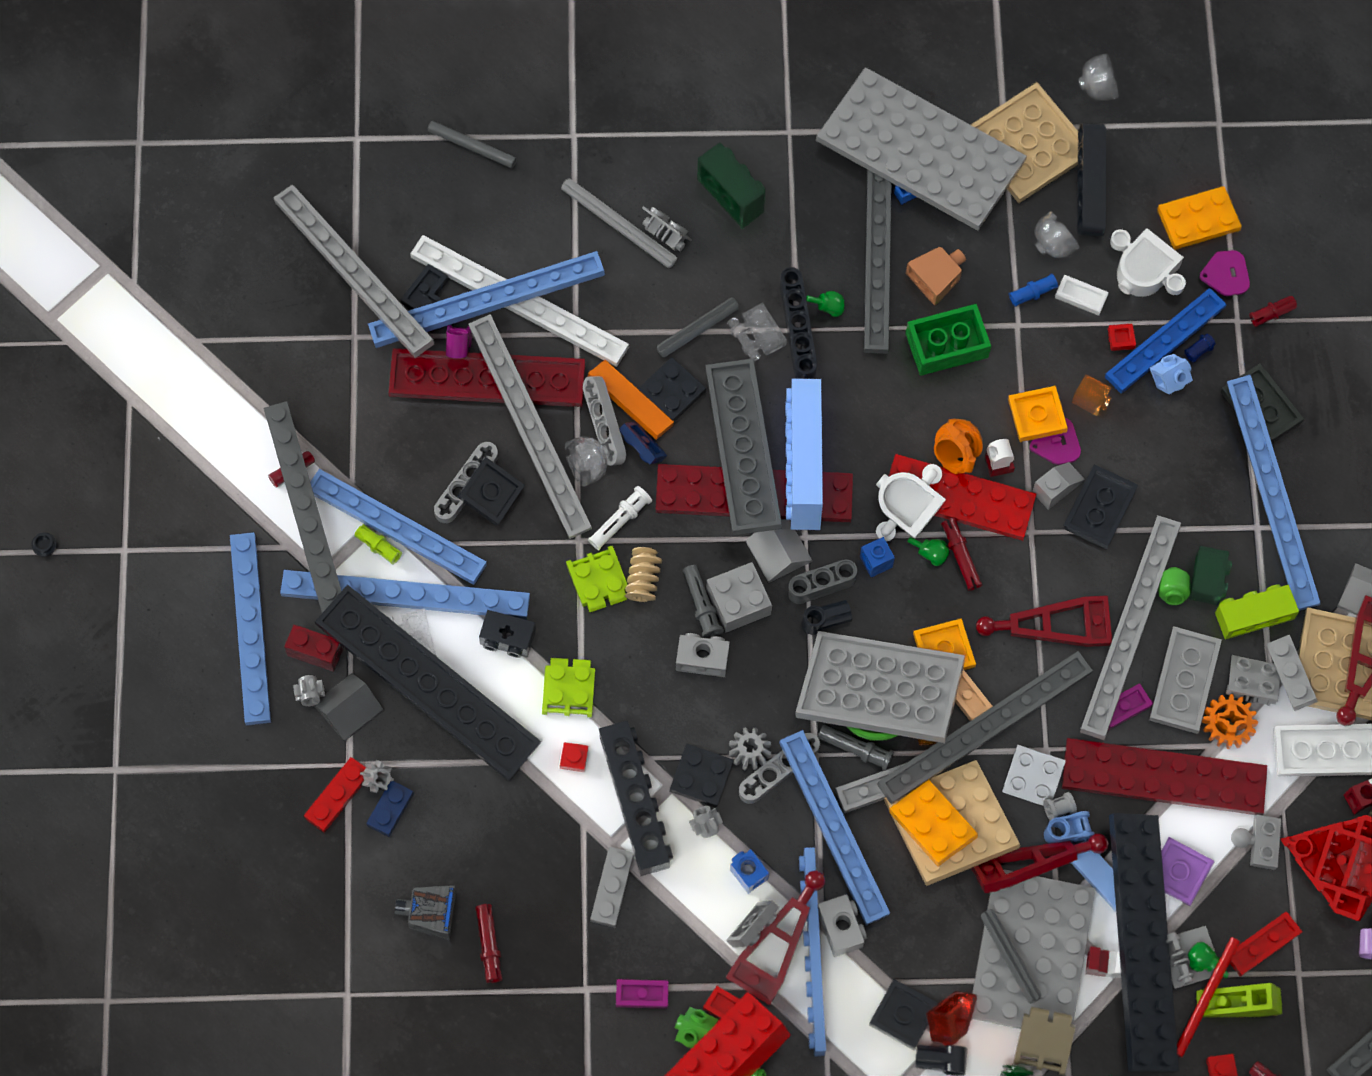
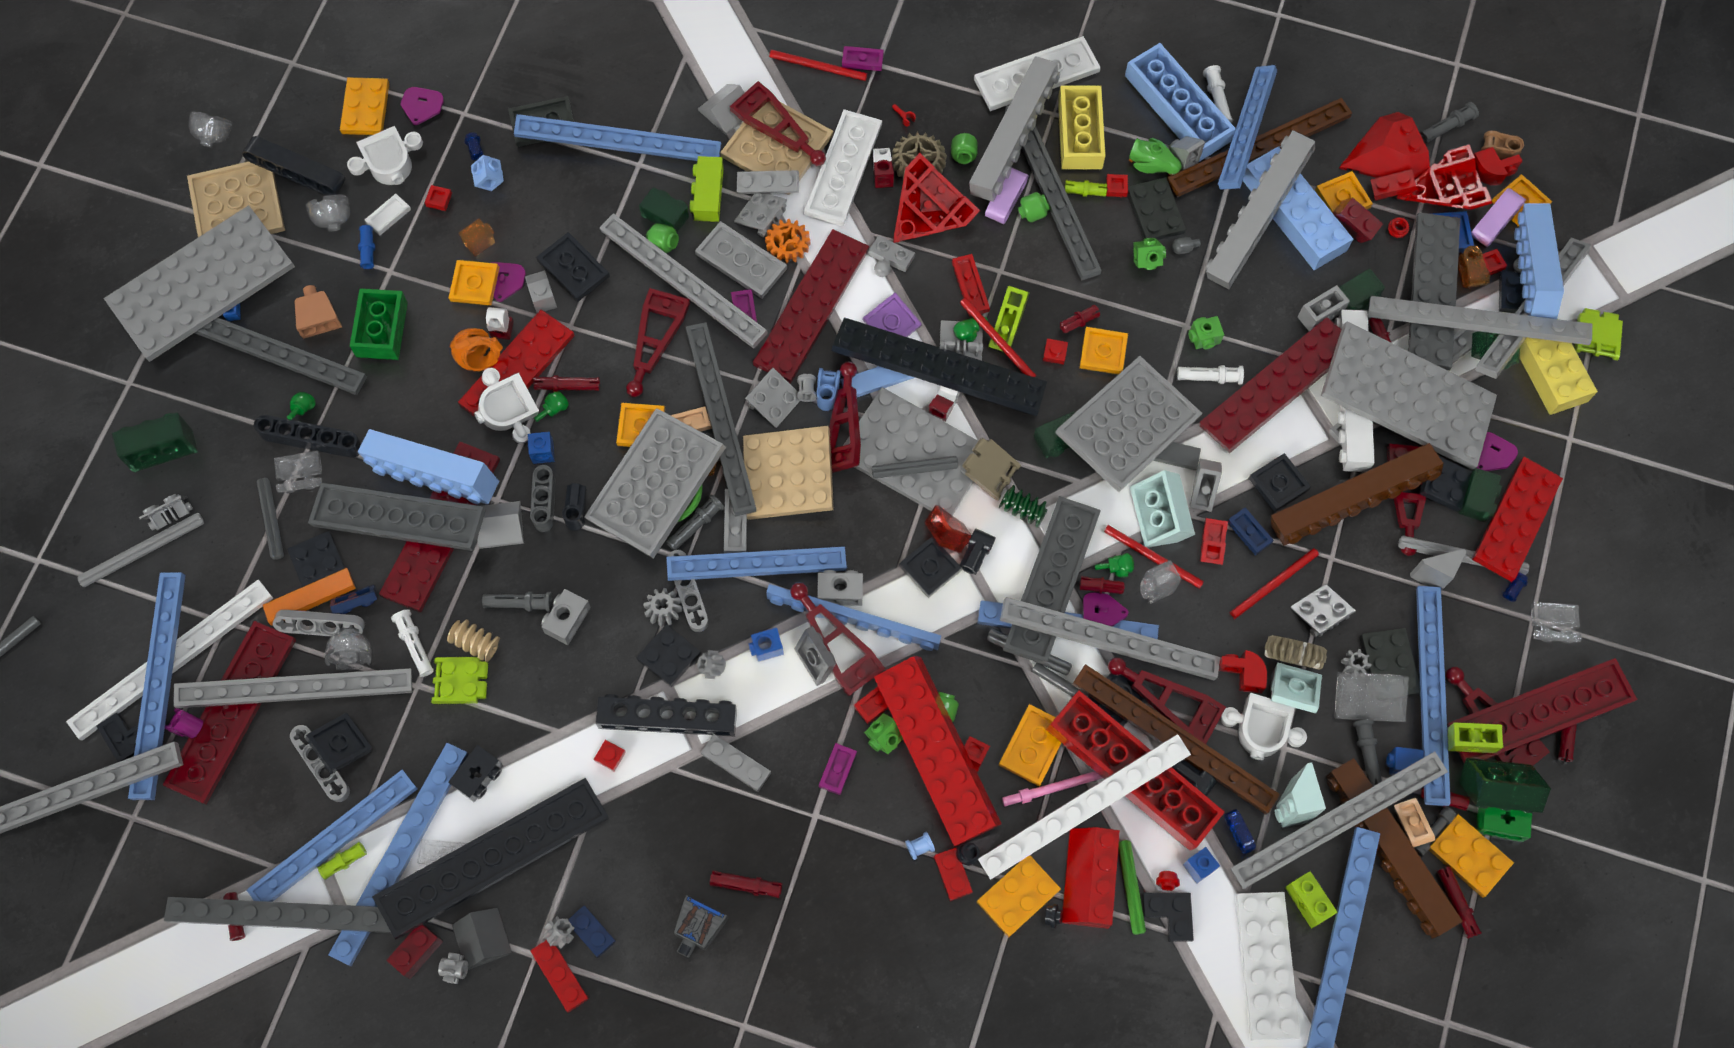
camera: 70 degrees left, 0 degrees up
medium blue plate [230,532,271,725] -> none
lime plate [542,658,595,718] -> none
light grey brick [706,562,772,633] -> none
light orange plate [889,780,978,867] -> none
blue plate [1105,288,1226,394] -> none
dark red axle [1249,296,1297,327] -> none

